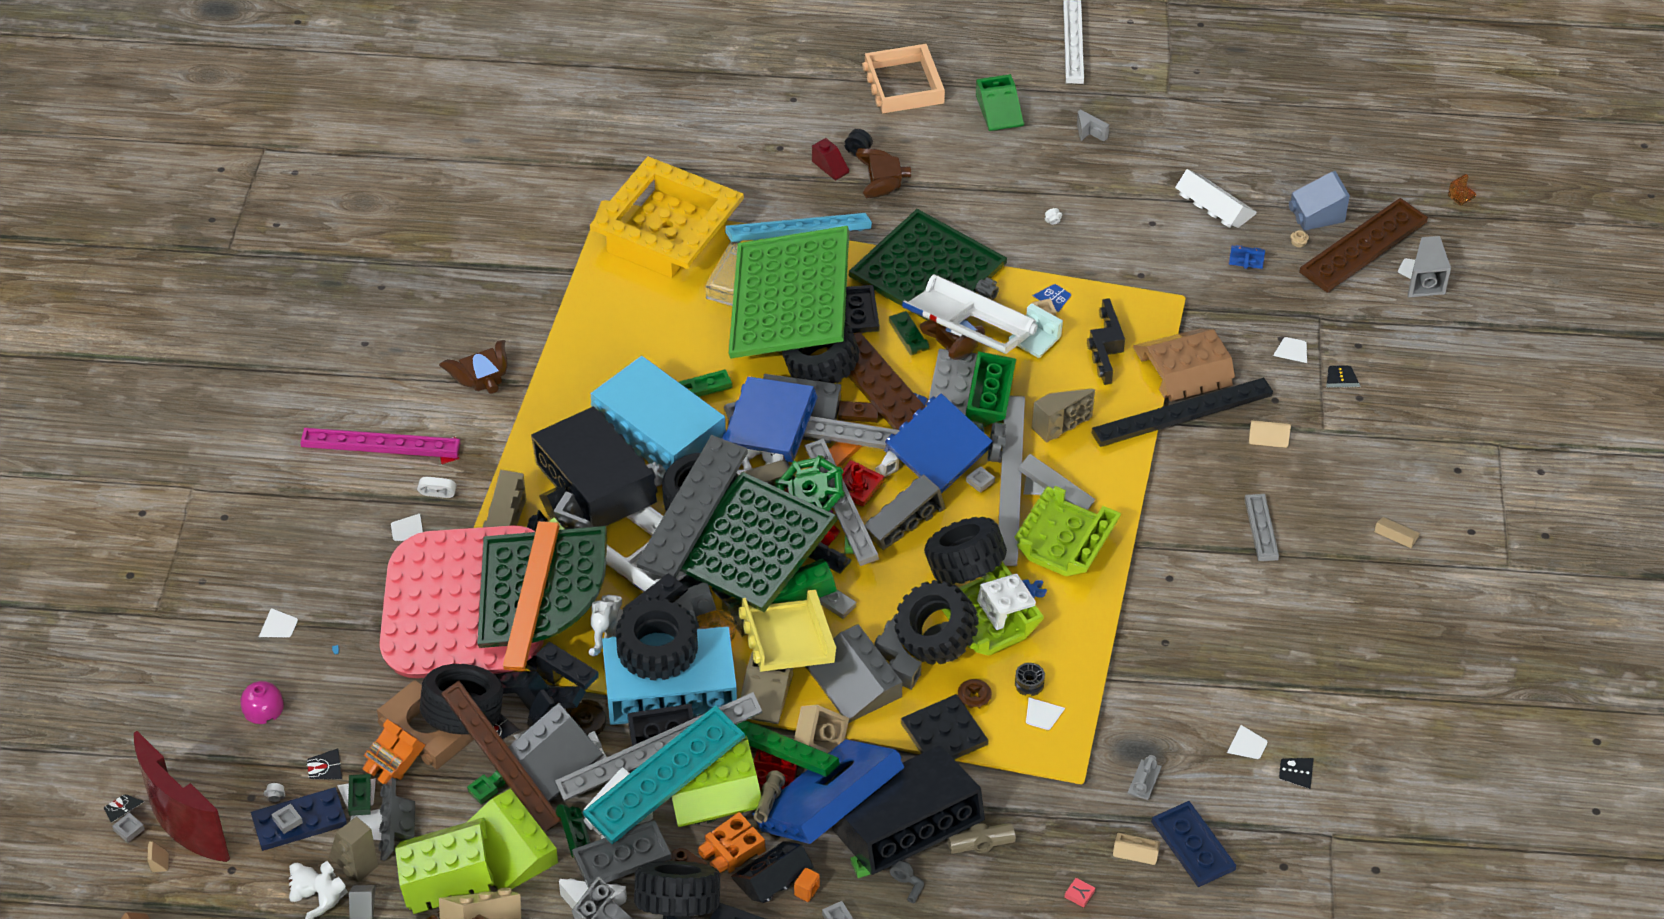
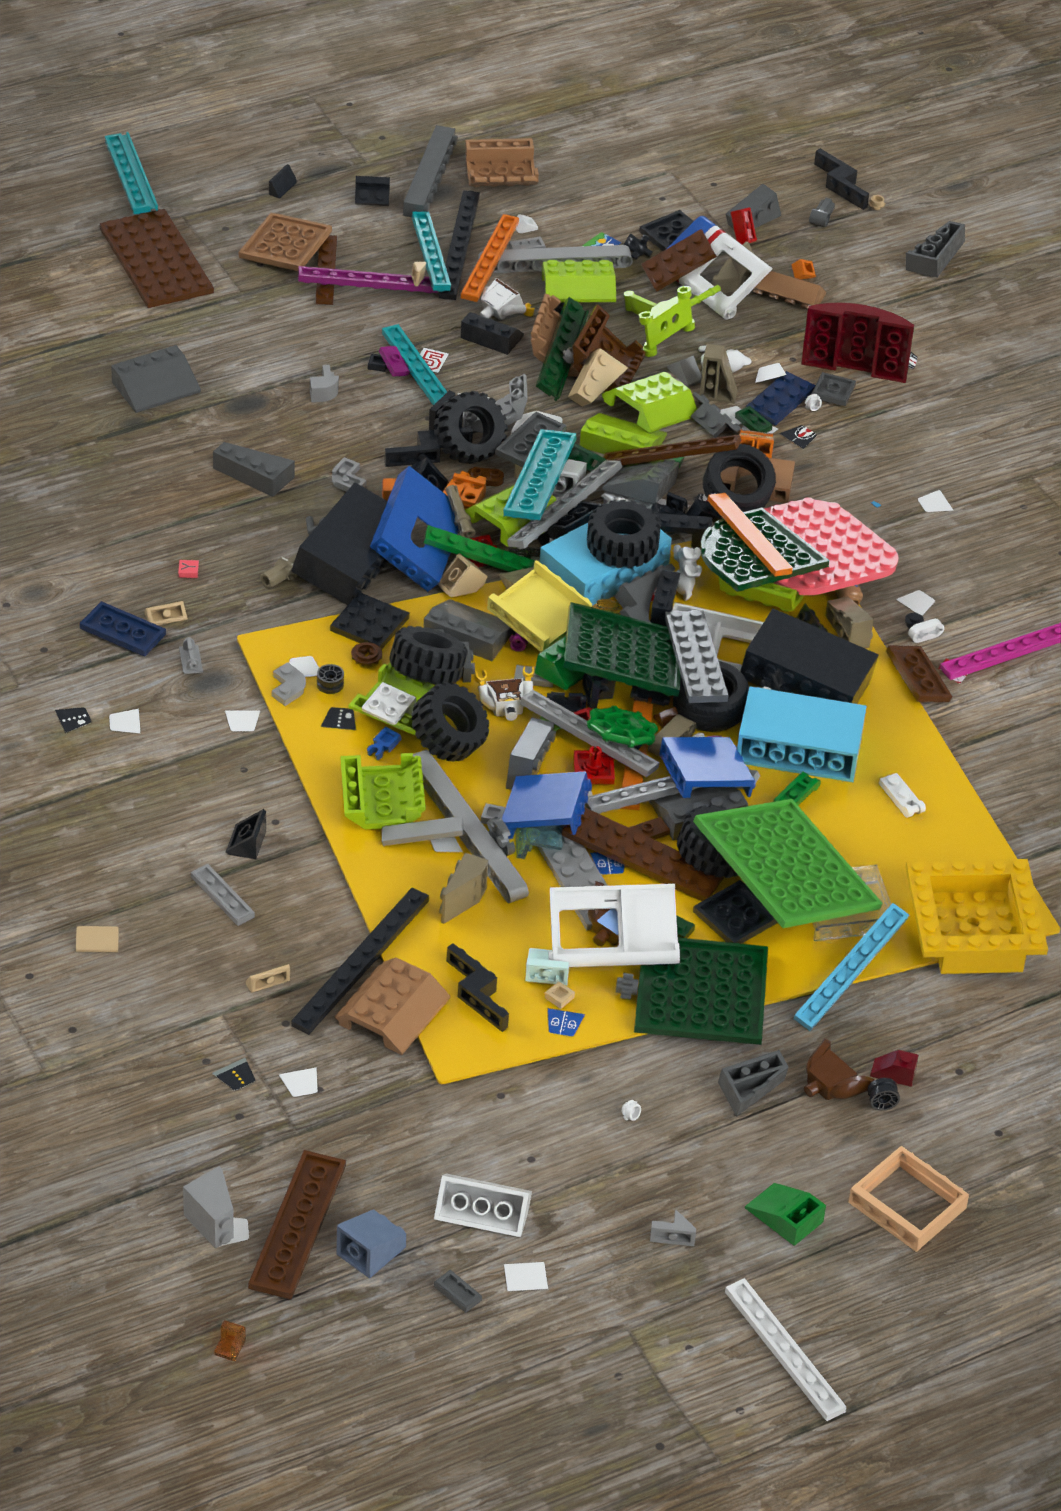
camera: 145 degrees right, 5 degrees down
dark pink cylinder [240,681,284,724] -> none
light grey plate [271,803,303,834] -> none
reddish brown torso [439,340,508,394] -> none
dark grey bracket [553,492,592,529] -> none
green slope [965,351,1016,428] -> none
blue hips [1229,245,1265,269] -> none
tan plate [1290,230,1309,247] -> none
none -> white sticker [225,711,260,731]
none -> black slope [226,809,266,860]
none -> light grey plate [272,662,306,706]
none -> black sticker [321,707,356,730]
none -> dark grey plate [434,1270,482,1313]
none -> torso [474,666,535,721]
none -> white sticker [504,1262,548,1291]
none -> dark grey wedge [718,1050,788,1117]
none -> white sticker [755,363,786,383]
none -> dark grey plate [812,372,856,406]
none -> white plate [879,773,926,818]
none -> reddish brown plate [886,645,953,703]
none -> black plate [905,612,924,629]

